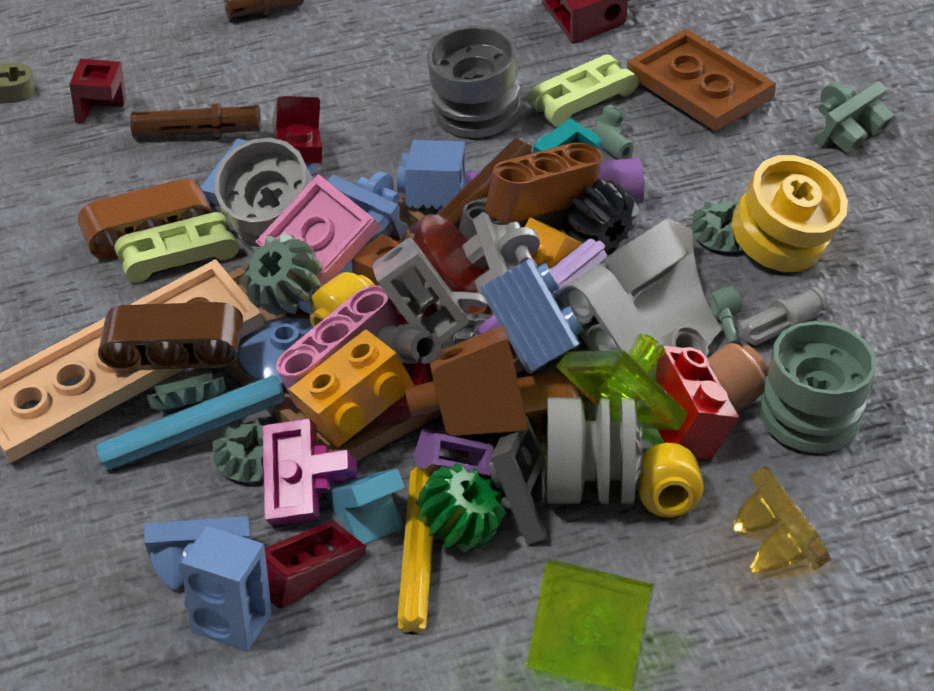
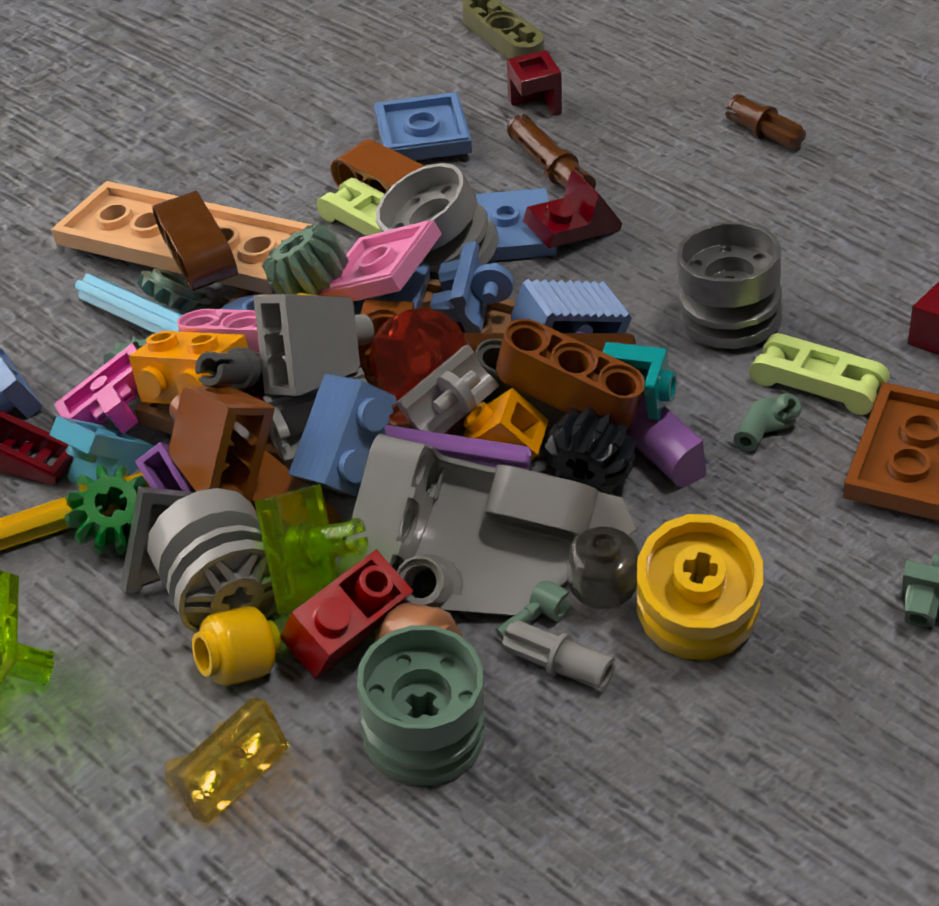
camera: 65 degrees right, 0 degrees up
none -> medium blue plate [374,92,472,160]
none -> clear smoke head [567,526,640,609]

